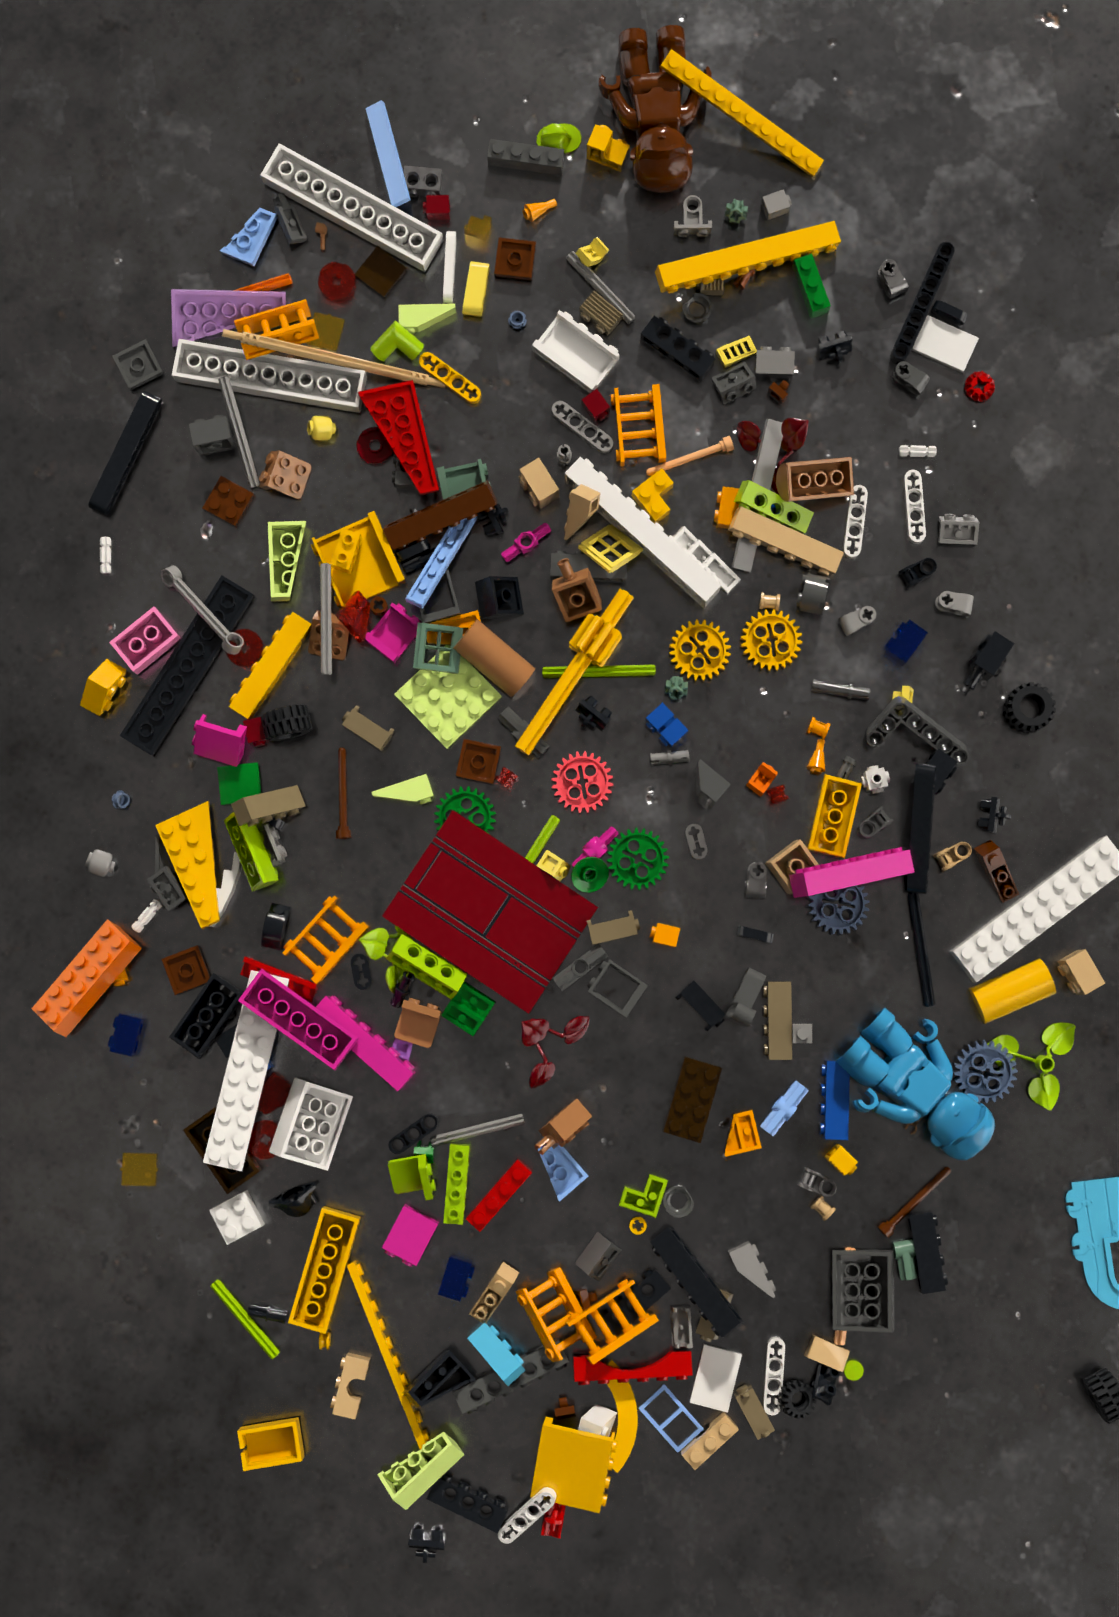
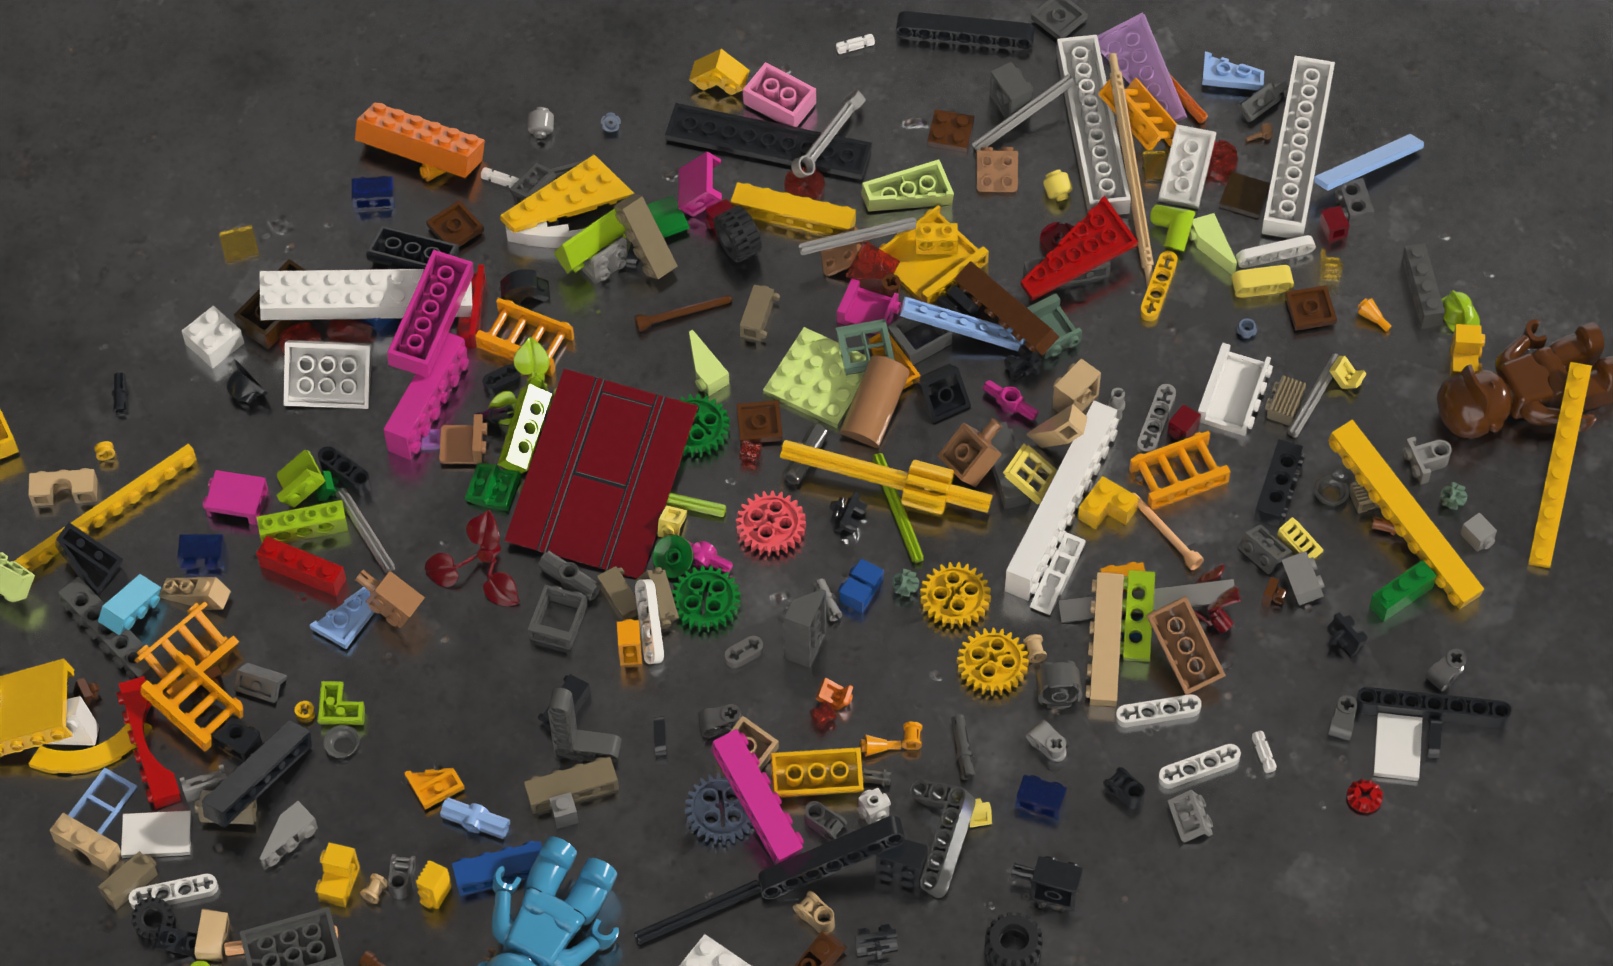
camera: 70 degrees right, 25 degrees down
lime axle [210,1280,280,1359] -> none
yellow brick [288,1206,361,1334] -> none
dark brown brick [662,1056,722,1143] -> none
light grey piece [935,591,974,616] -> none
none -> yellow brick [315,842,360,908]
none -> white beam [635,579,664,664]
none -> dark tan brick [636,567,679,629]
none -> white tile [1158,124,1216,209]

